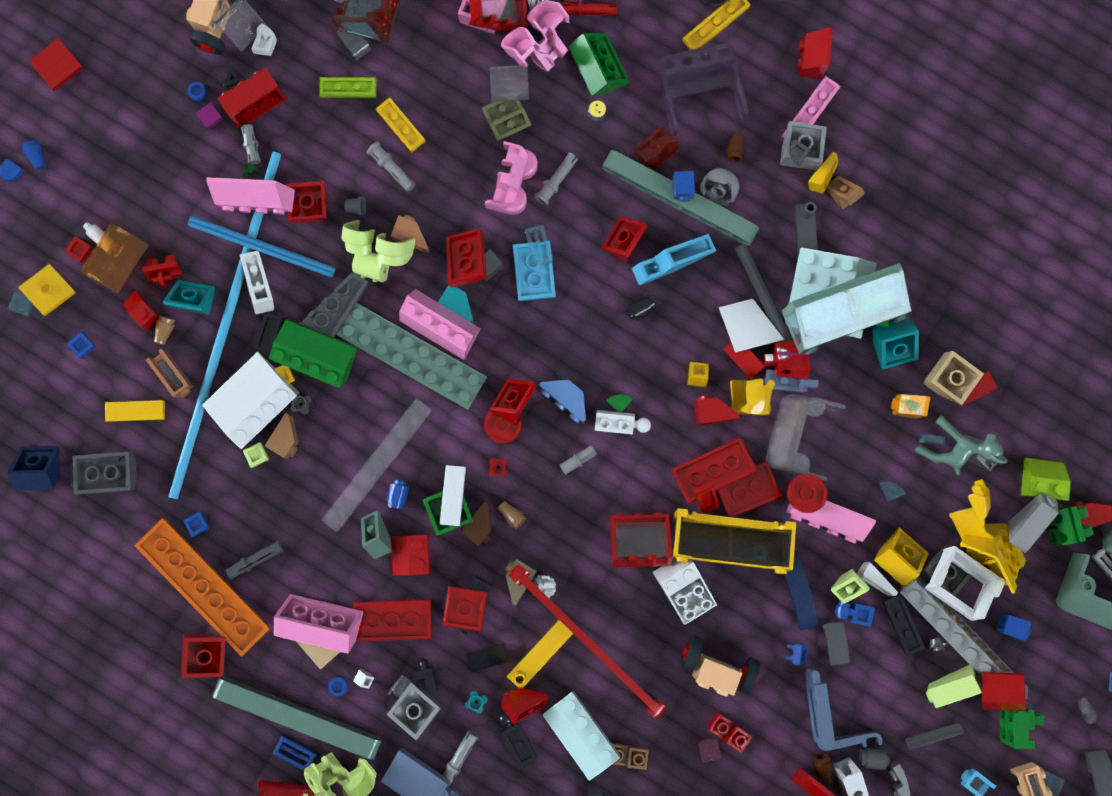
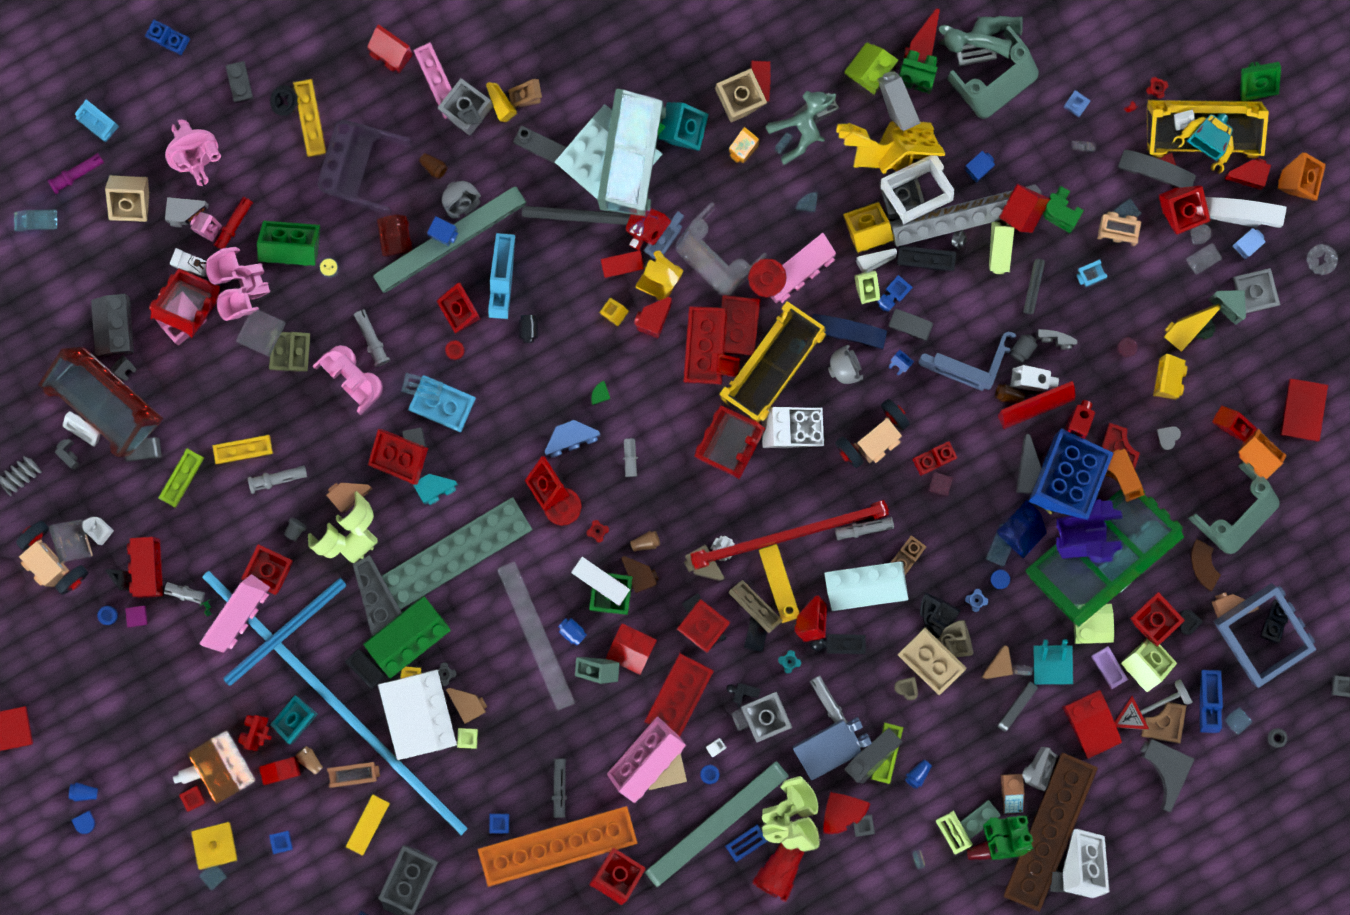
camera: 60 degrees left, 0 degrees up
white slope [240,251,274,314] -> none
bright pink slope [399,289,481,360] -> none
white plate [595,410,651,434] -> none
white sticker [719,299,784,352] -> none
none -> red tile [445,340,465,360]
none -> dark tan tile [728,580,783,633]
none -> light grey cylinder [828,345,863,384]
none -> light grey pin [835,517,894,540]

